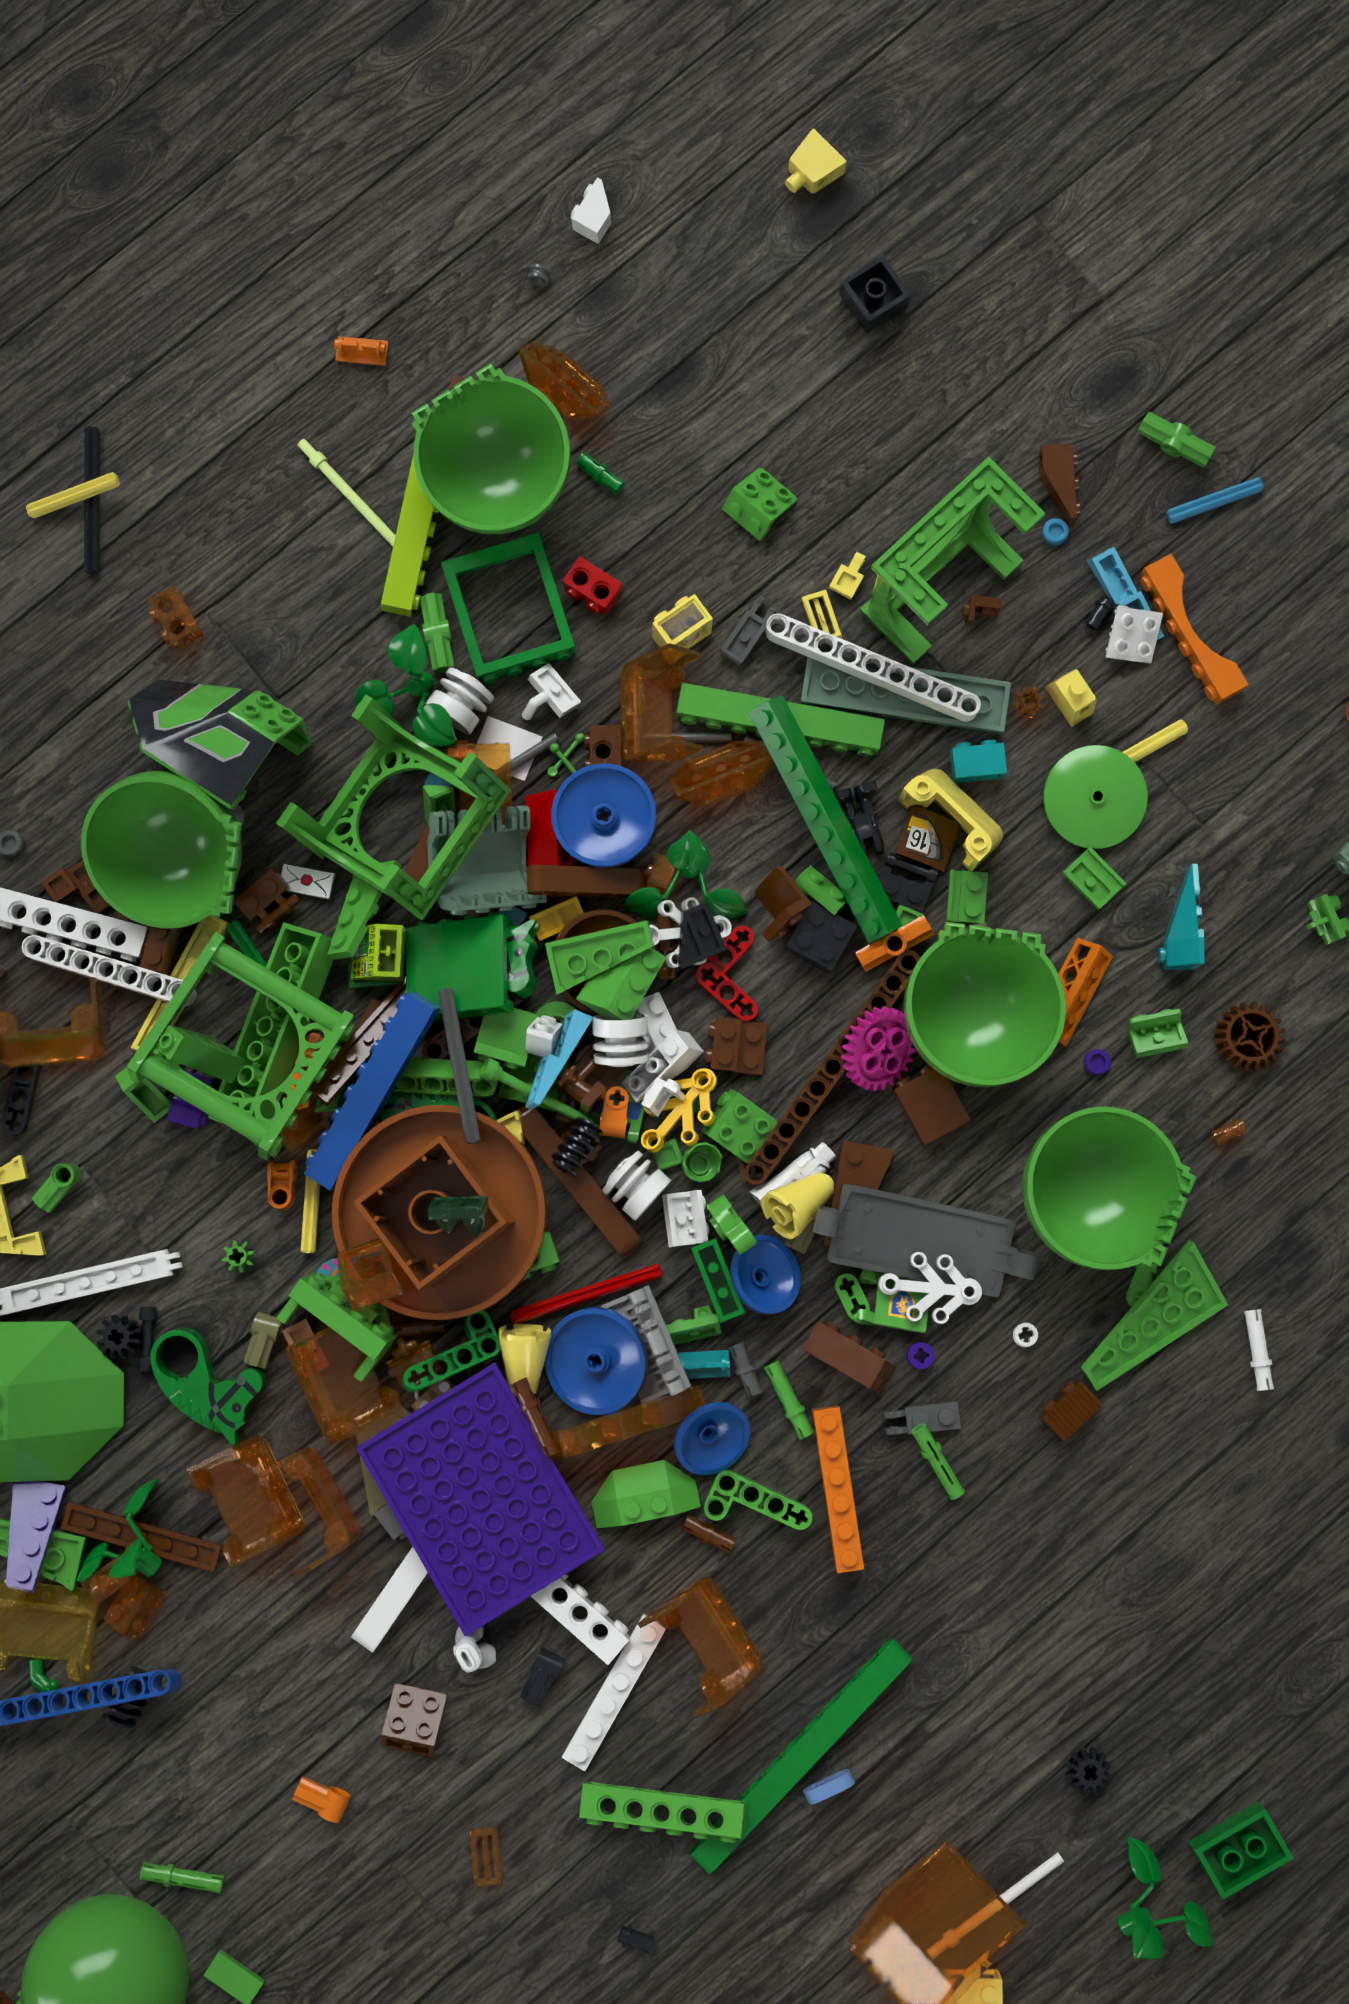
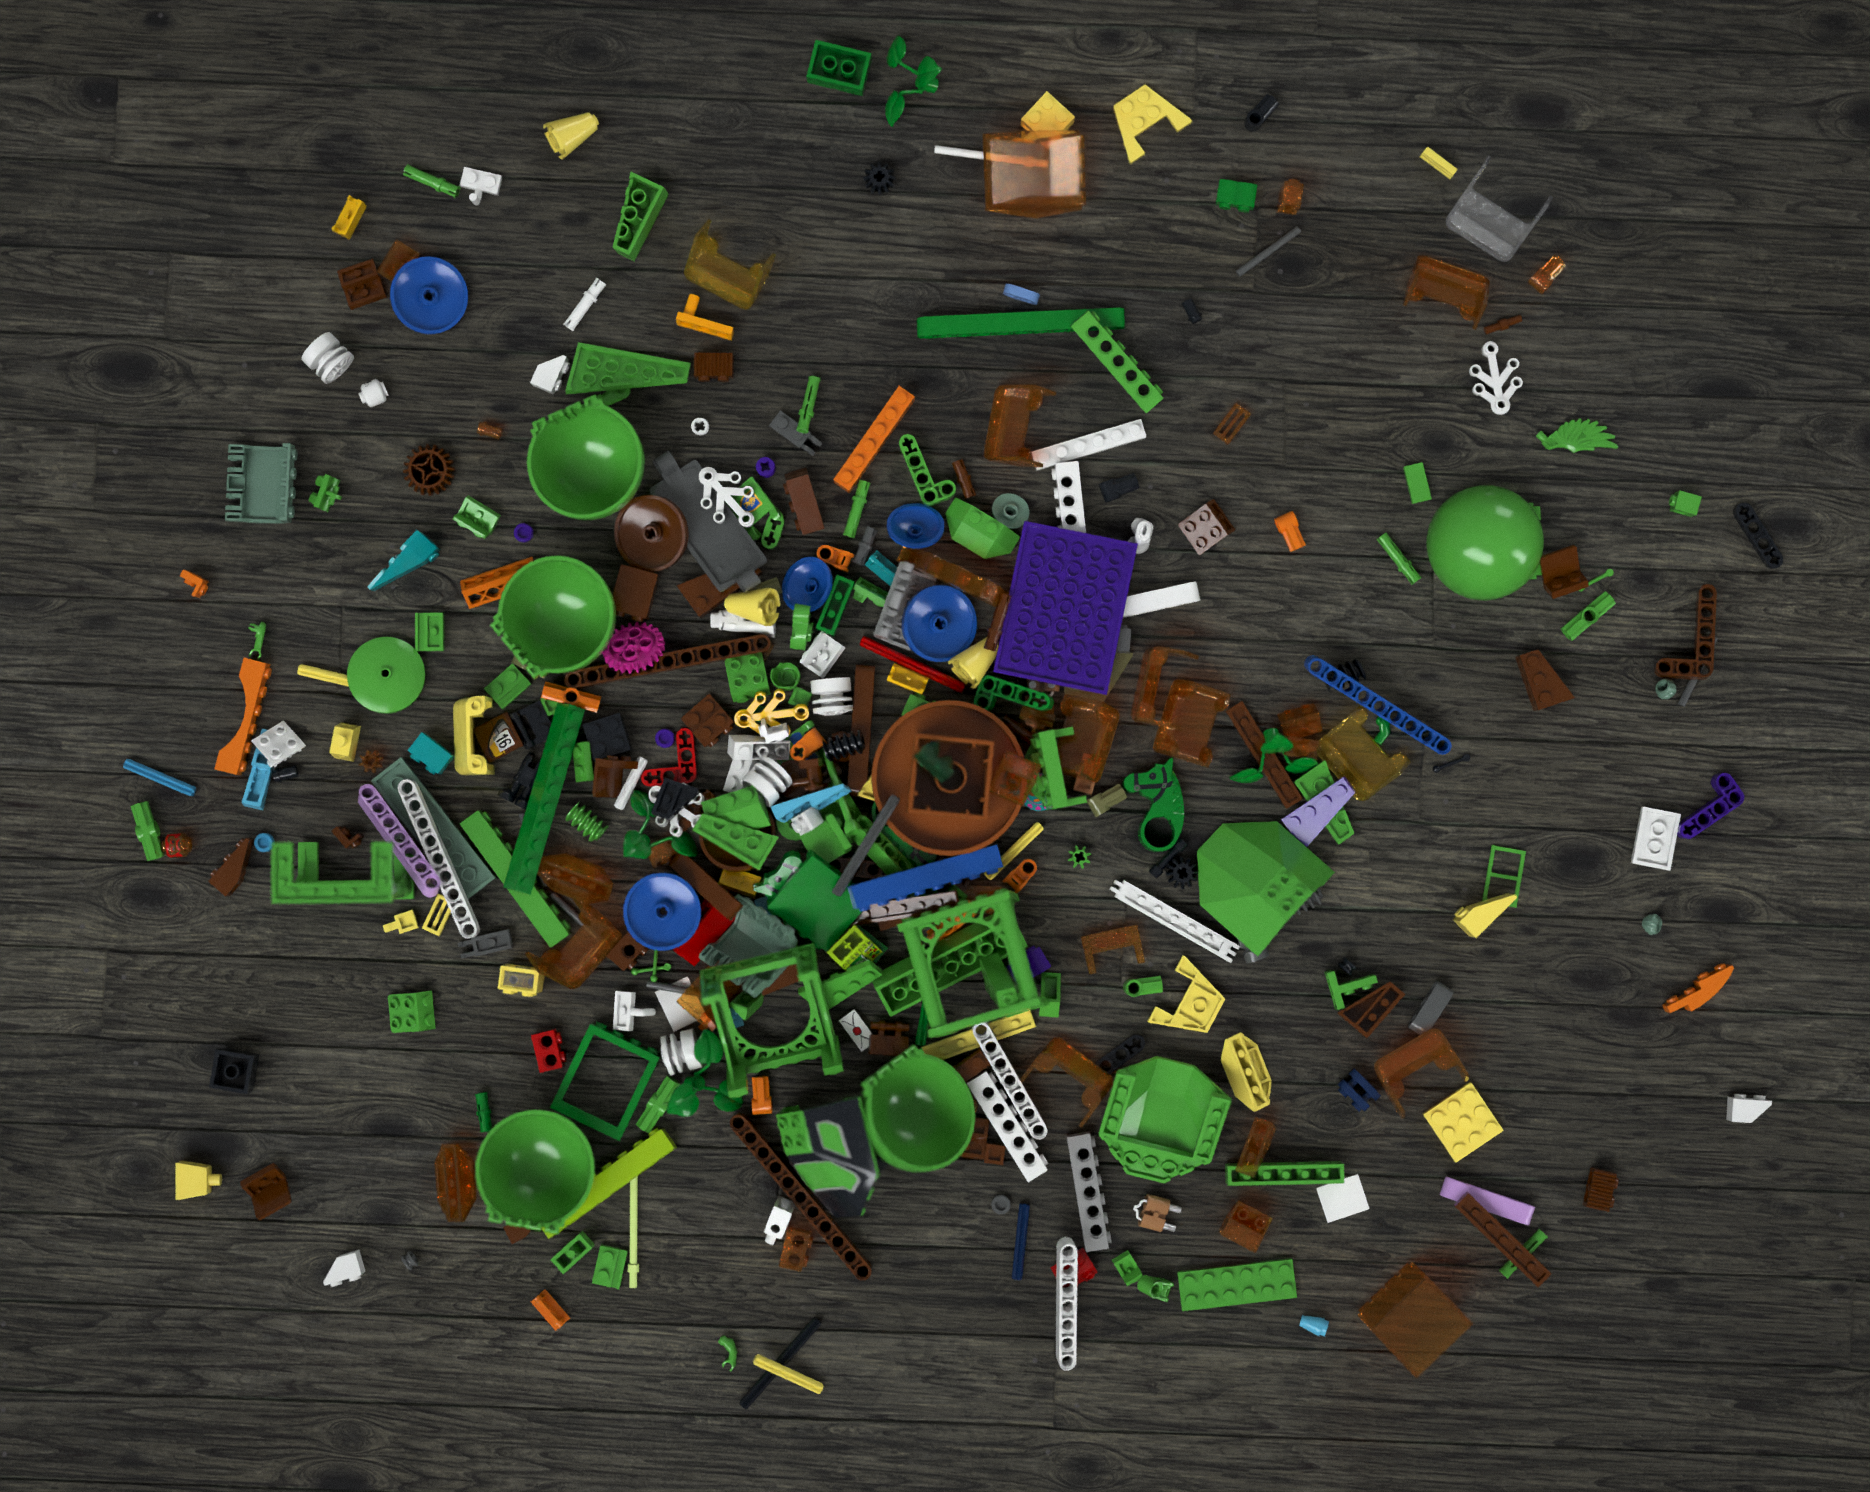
camera: 140 degrees left, 5 degrees up
none -> clear orange head [162,832,192,858]
none -> reddish brown bracket [240,1163,292,1220]
none -> bright green piece [249,621,266,660]
none -> lavender beam [358,784,440,897]
none -> white slope [530,355,570,395]
none -> bright green brick [551,1230,595,1274]
none -> bright green piece [565,802,609,842]
none -> bright green plate [592,1244,628,1289]
none -> bright green wedge [613,172,669,261]
none -> reddish brown dish [614,495,689,572]
none -> white axle [614,757,648,810]
none -> dark purple tile [655,729,675,748]
none -> light orange piece [676,294,734,341]
none -> clear yellow windscreen [684,219,776,309]
none -> bright green piece [718,1335,737,1371]
none -> reddish brown beam [730,1113,872,1280]
none -> orange piece [752,1076,772,1115]
none -> white torso [764,1195,795,1245]
none -> orange piece [817,545,855,573]
none -> yellow hinge [887,663,929,695]
none -> sand green dish [992,493,1030,529]
none -> clear orange plate [1081,924,1145,974]

